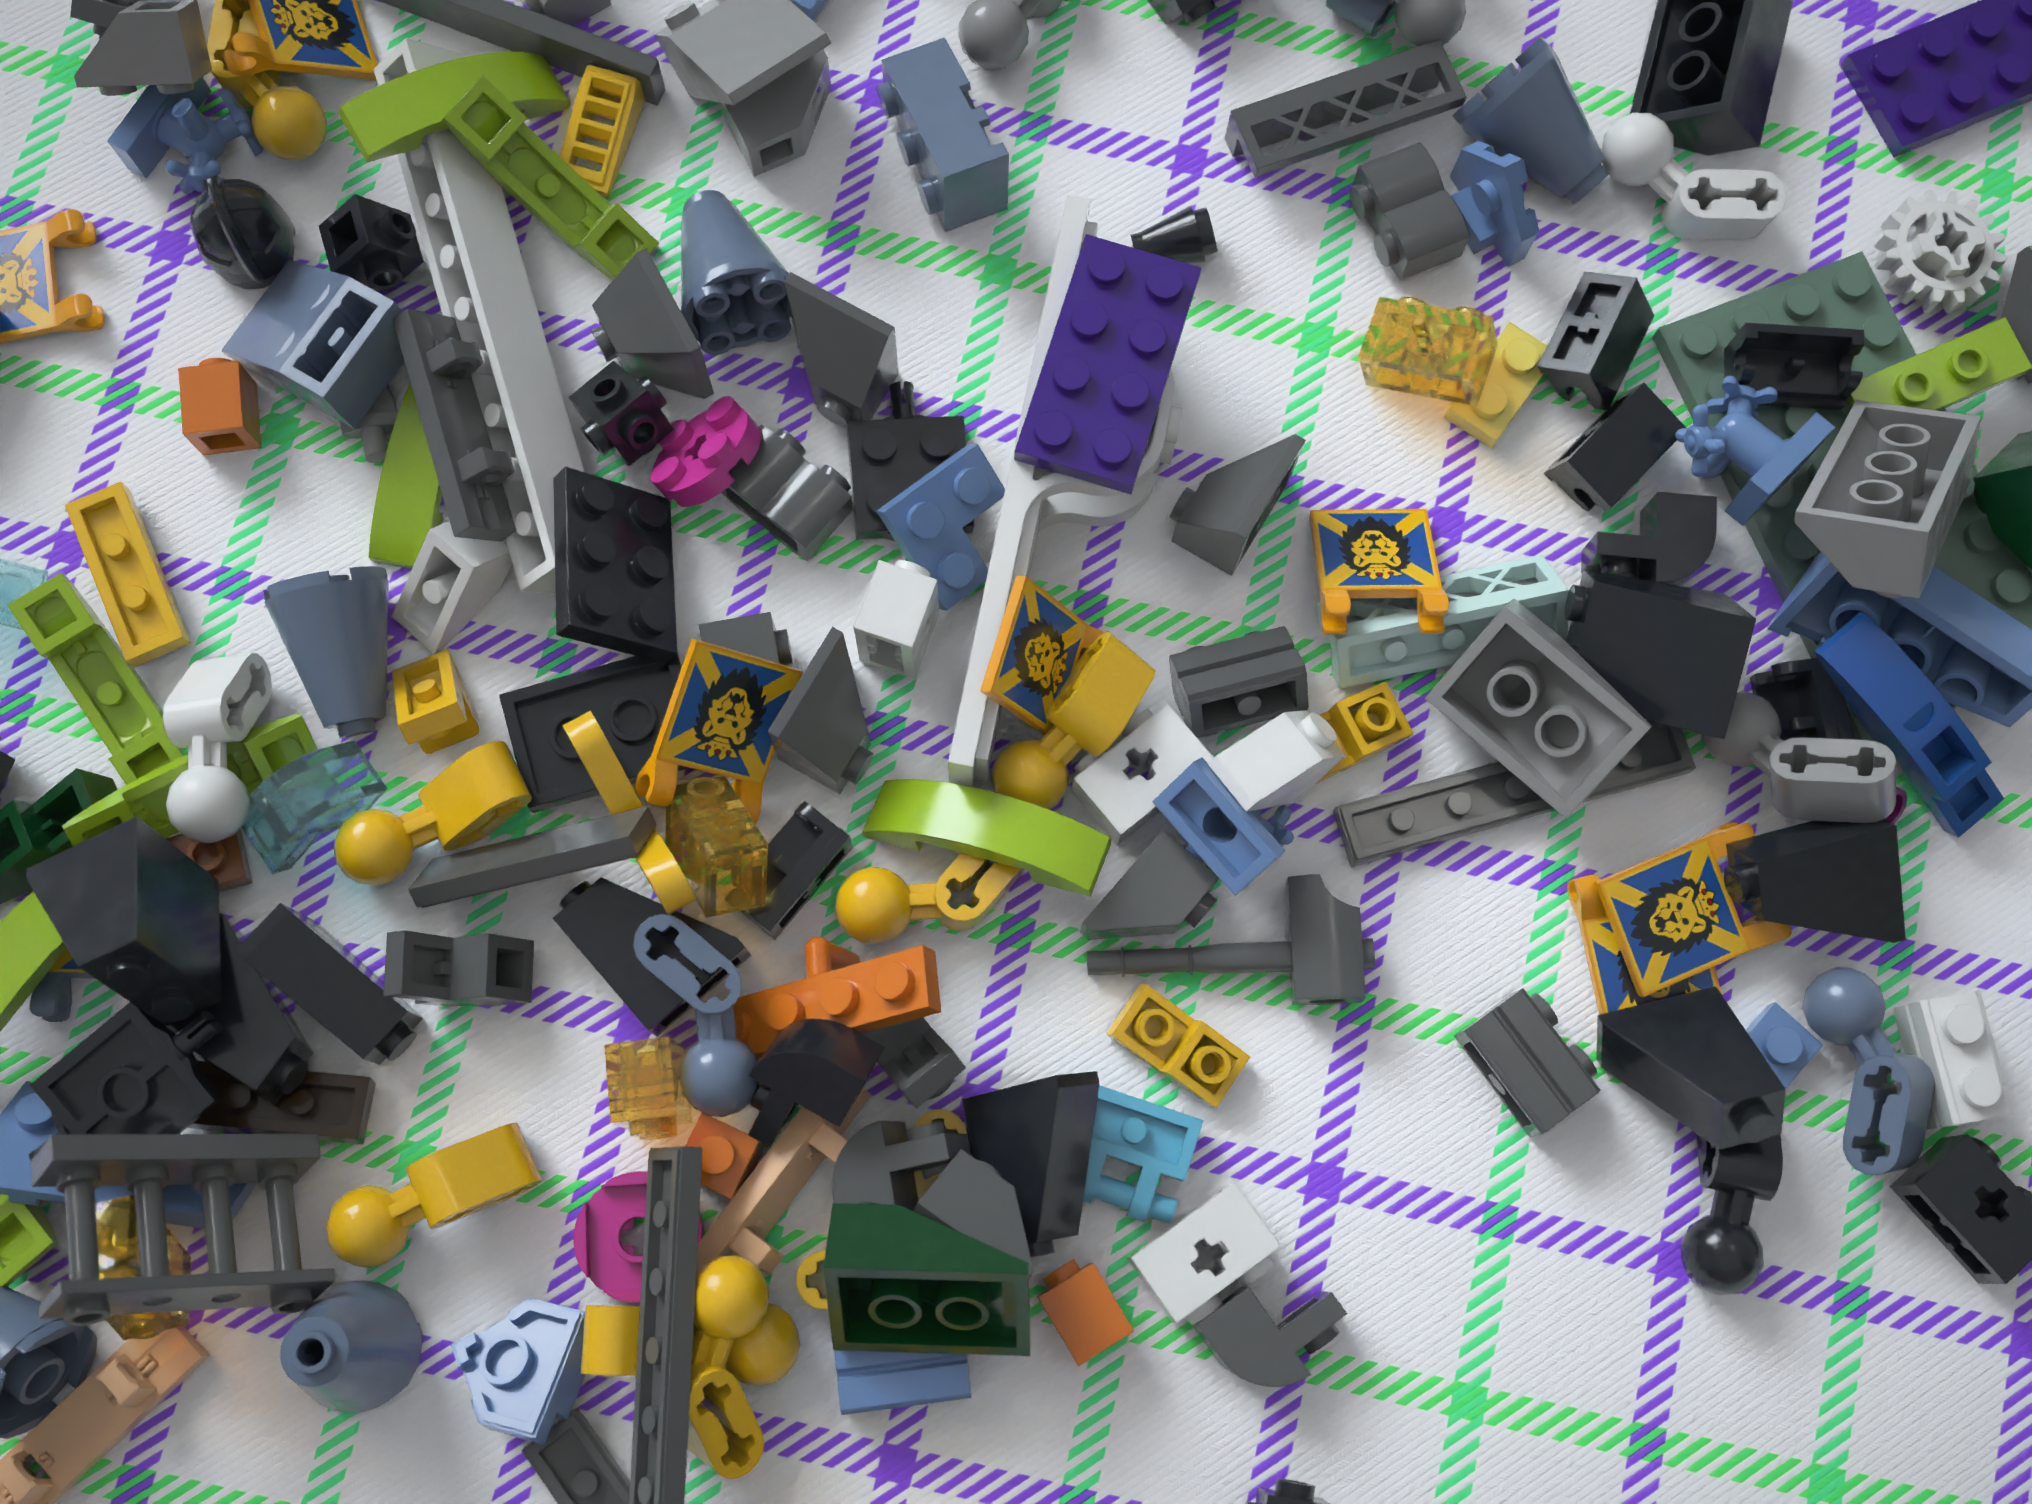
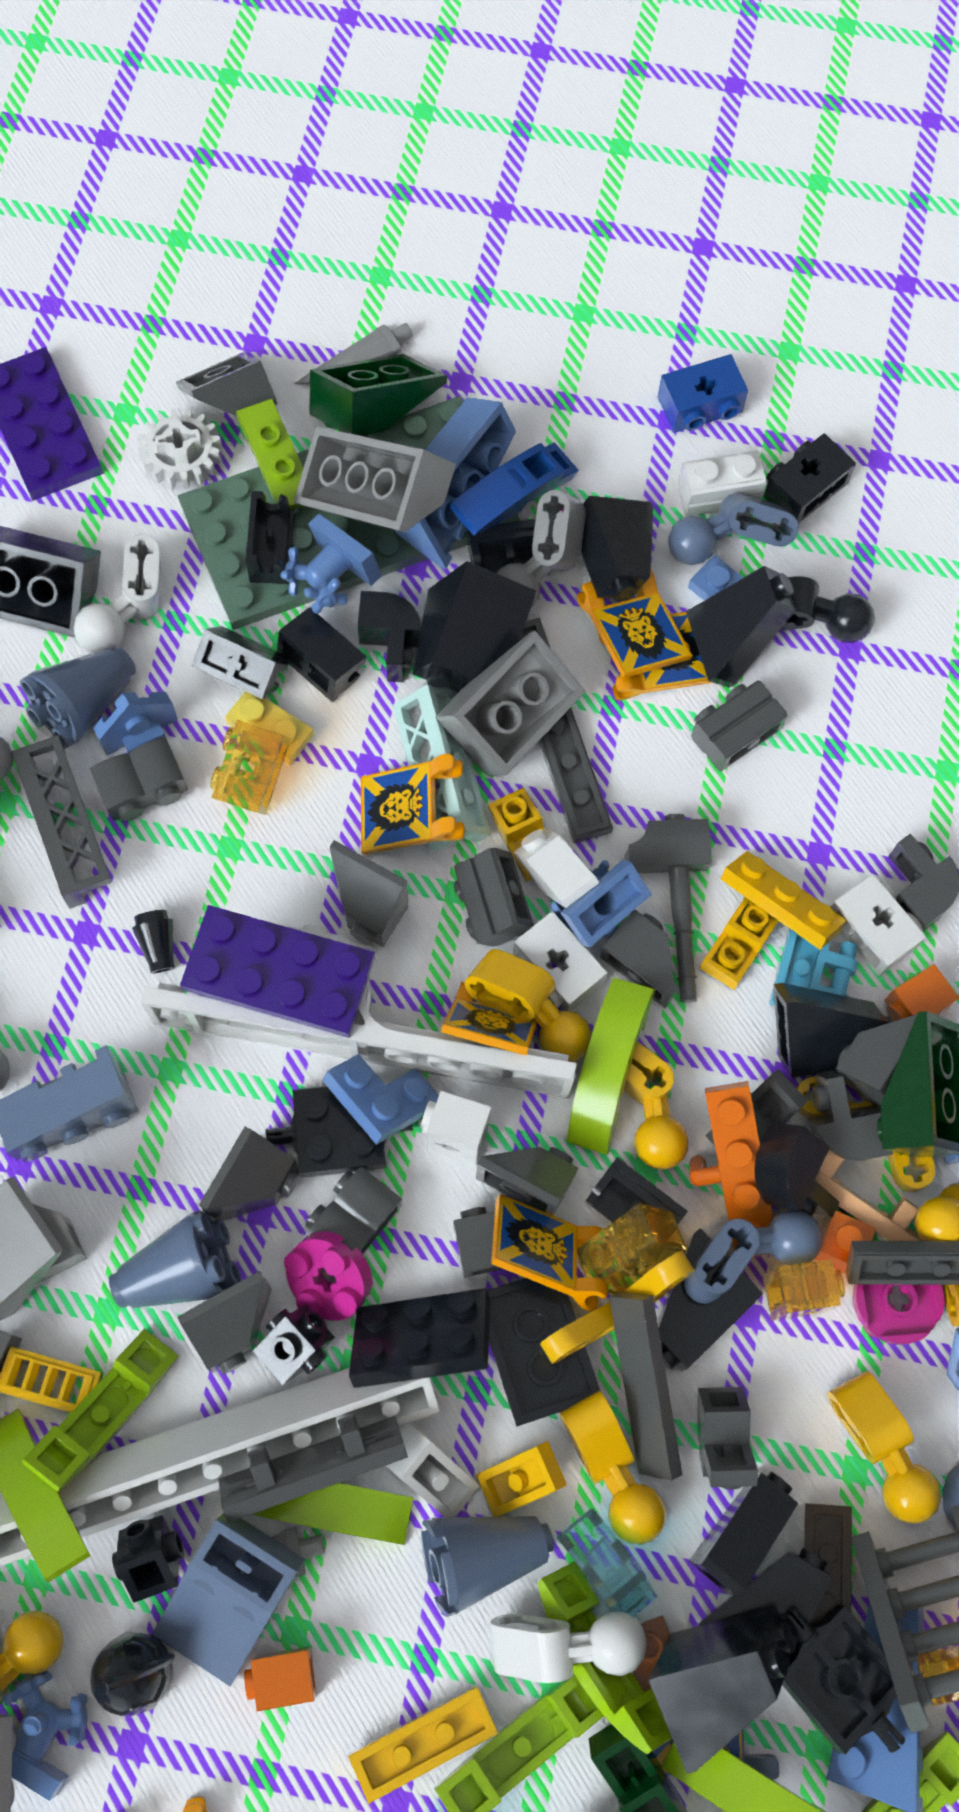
camera: 90 degrees left, 5 degrees down
none -> yellow plate [720,851,847,950]

